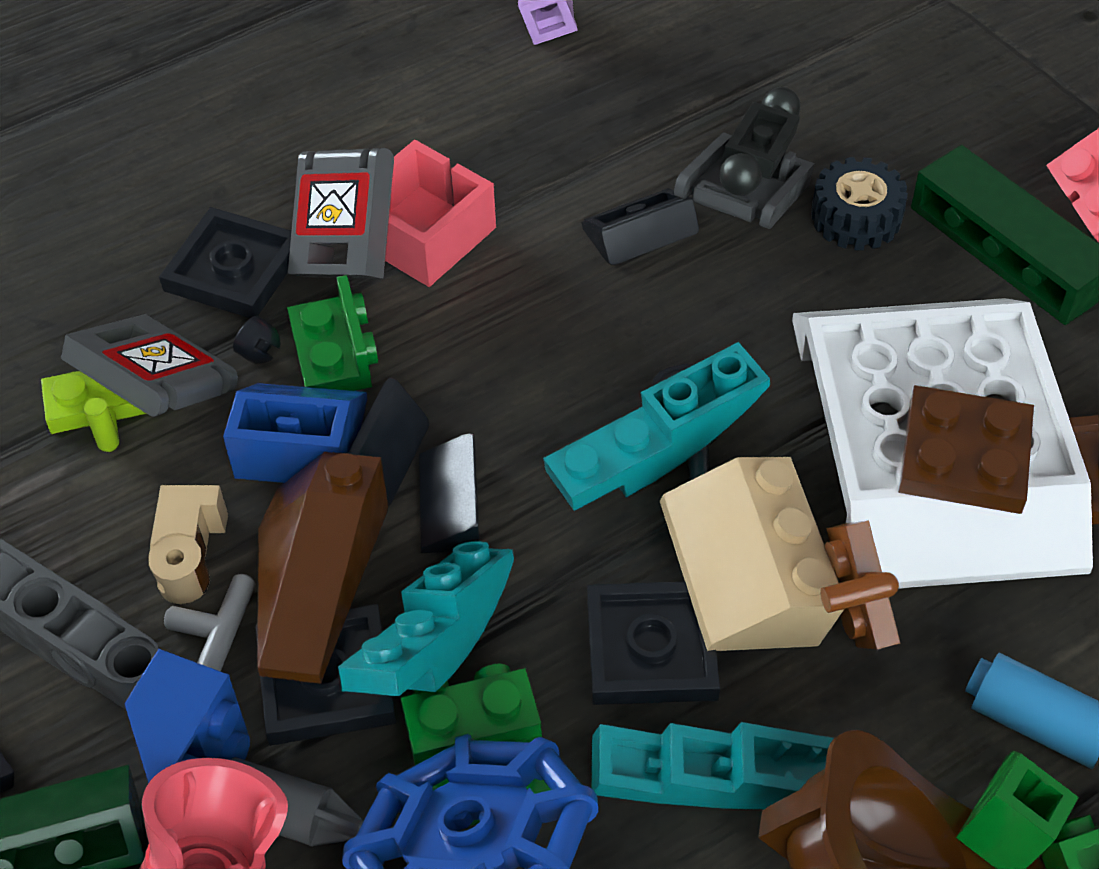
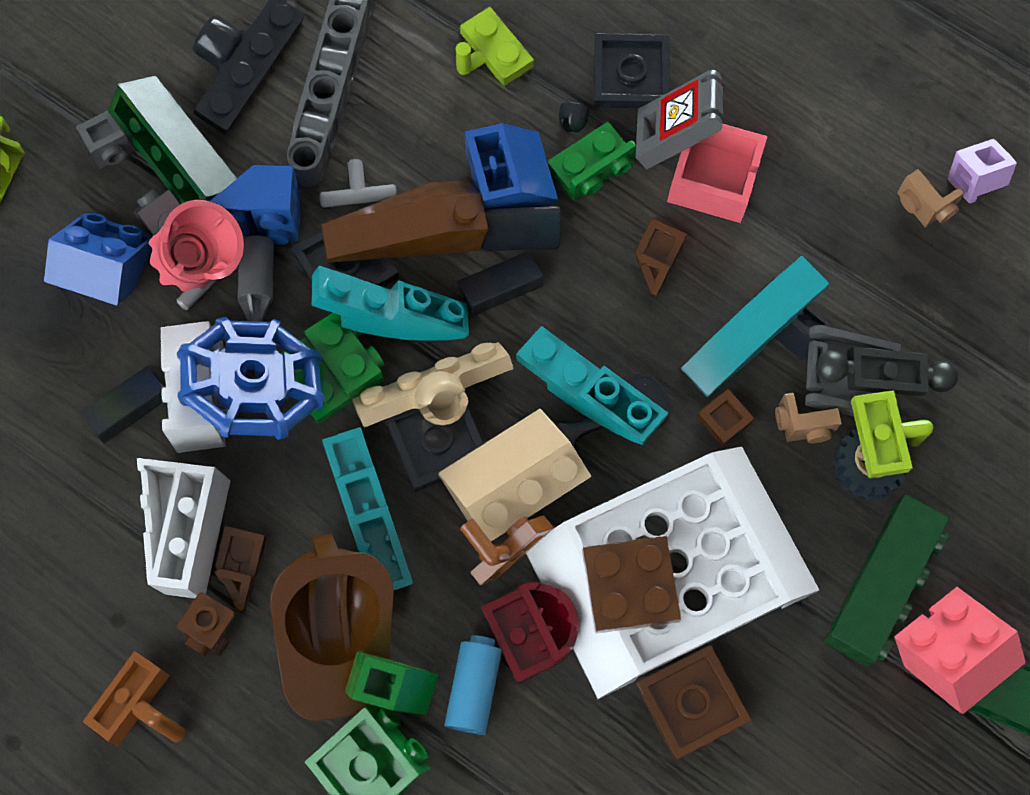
camera: 65 degrees right, 20 degrees up
dark grey container [61,314,238,417] -> none
tan leg [149,485,228,604] -> none
none -> tan plate [352,342,513,427]
none -> dark red slope [481,582,578,684]
none -> reddish brown slope [635,218,687,297]
none -> teal slope [681,256,829,398]
none -> reddish brown plate [696,389,755,447]
none -> medium nougat bracket [775,393,842,444]
none -> lime plate [851,390,933,478]
none -> medium nougat bracket [897,169,964,227]

